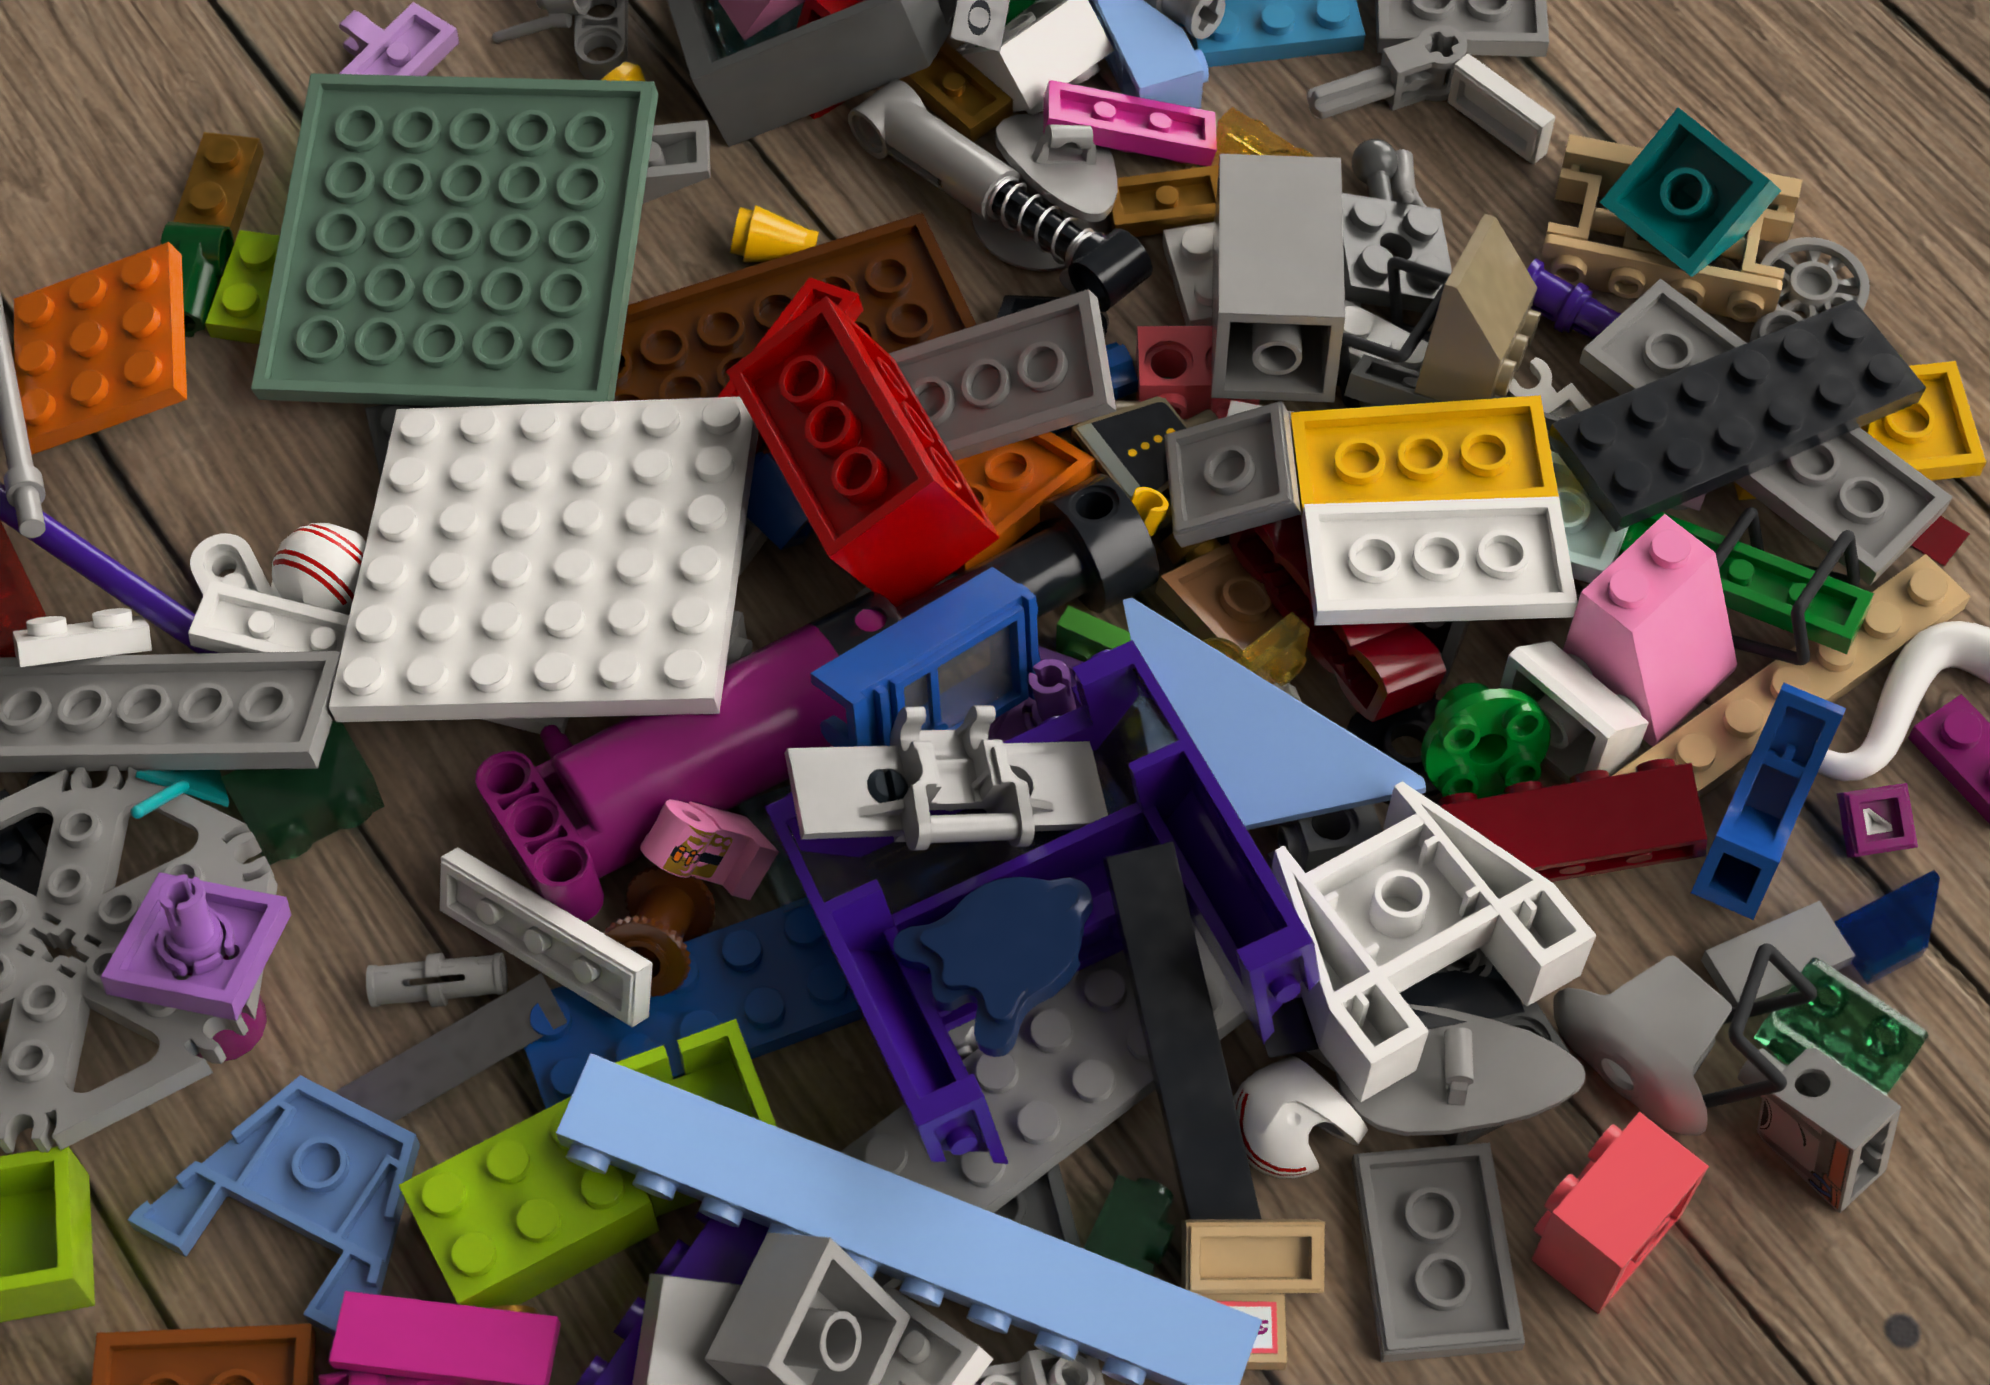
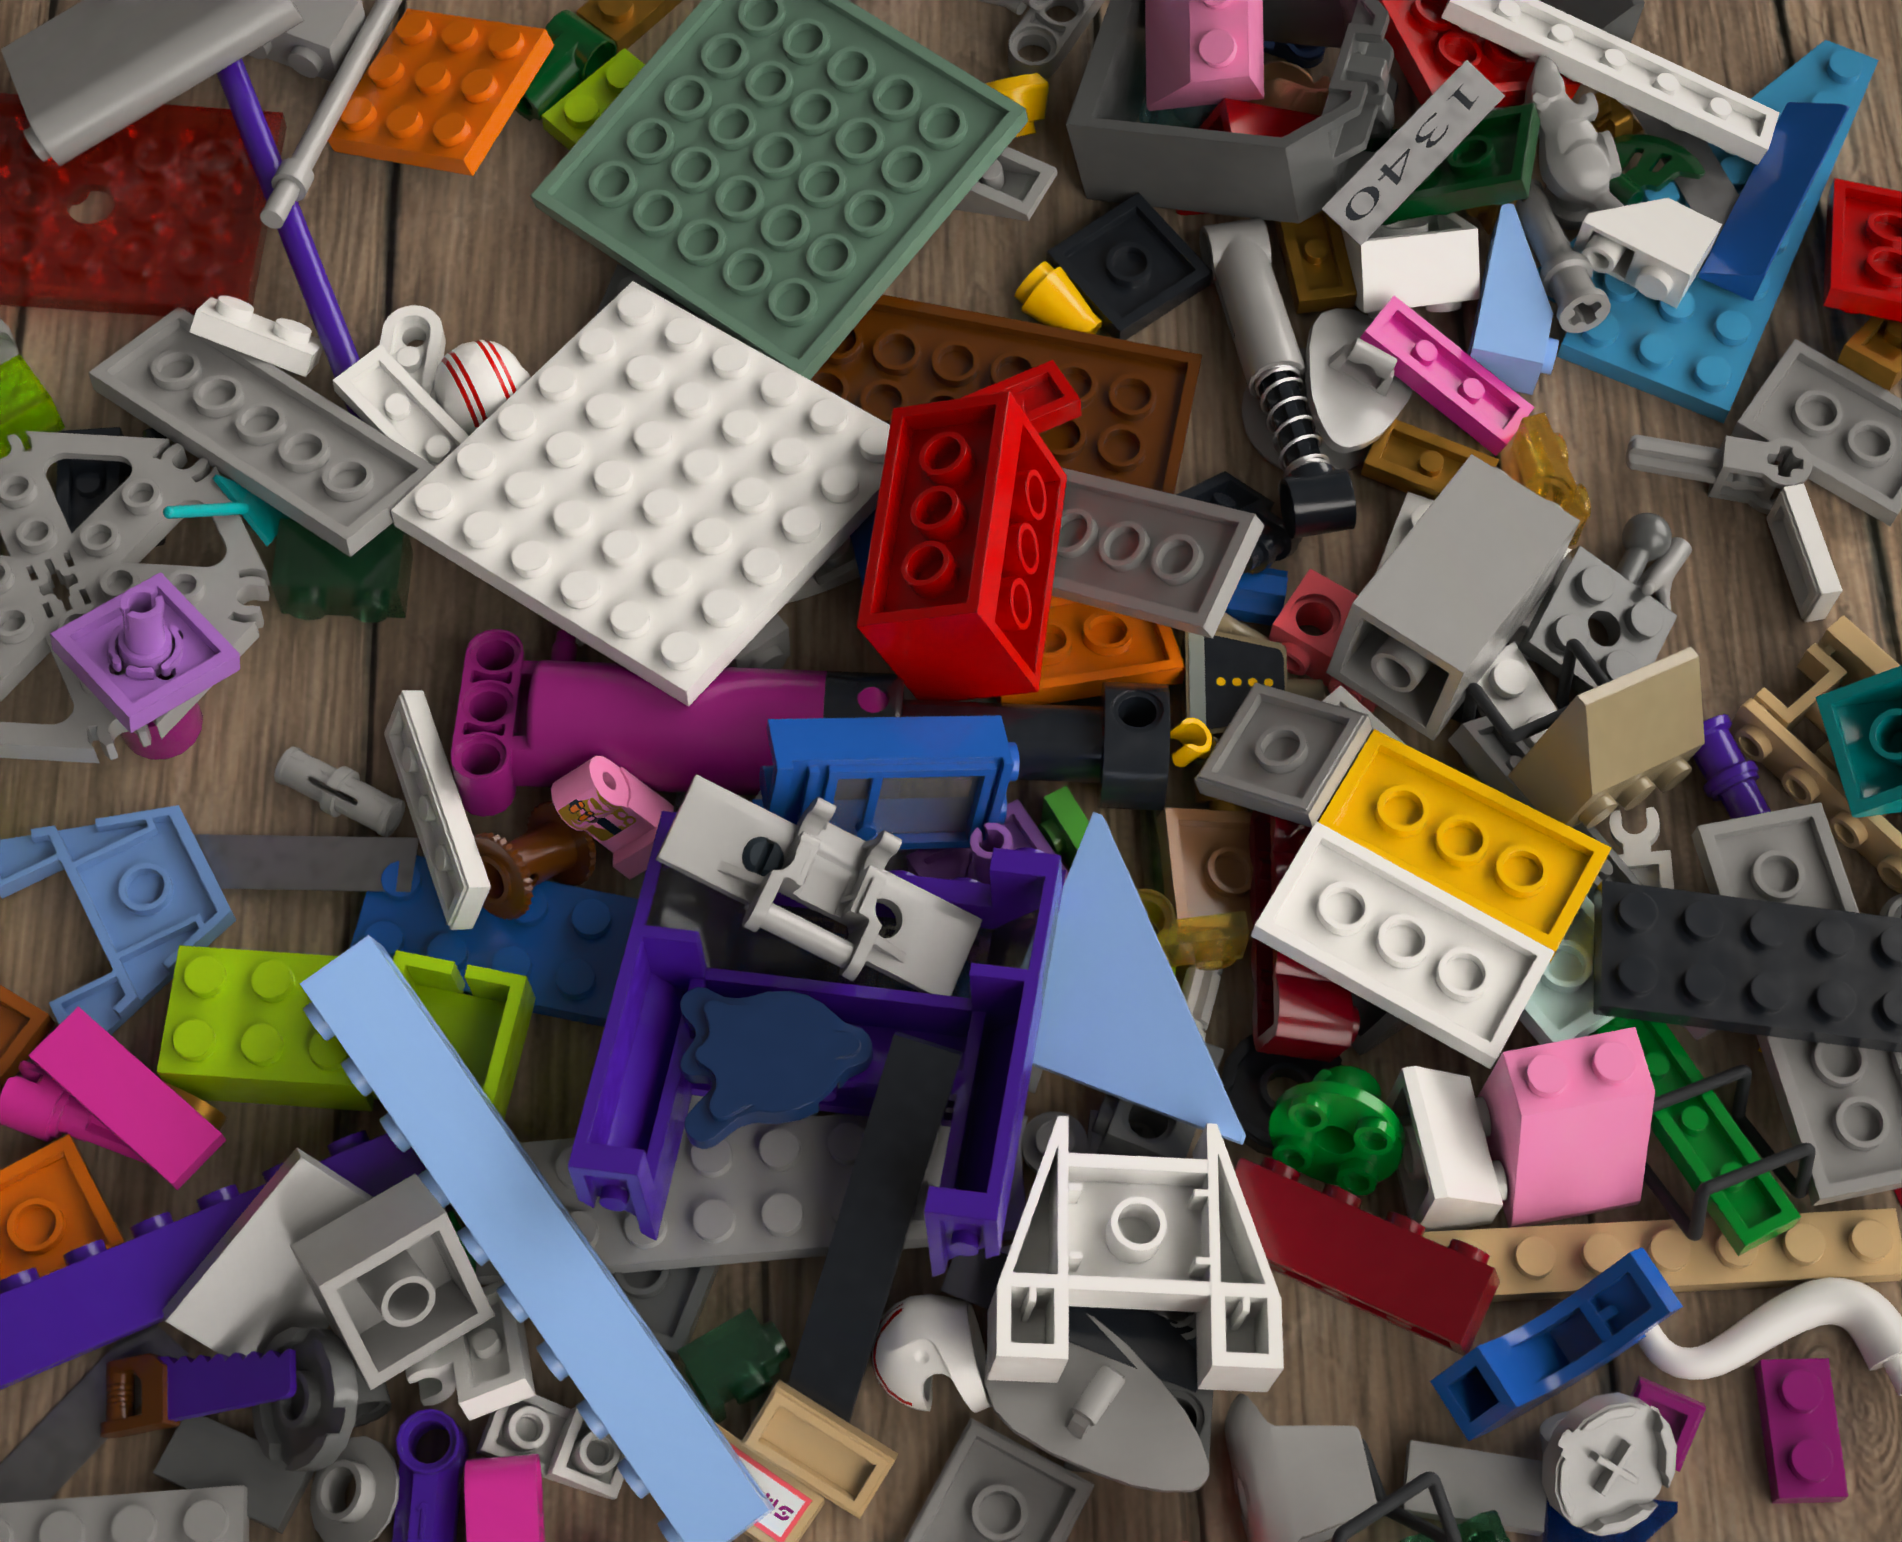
camera: 30 degrees right, 5 degrees up
none -> black plate [1046,192,1213,340]
none -> light grey tile [1540,1392,1677,1536]

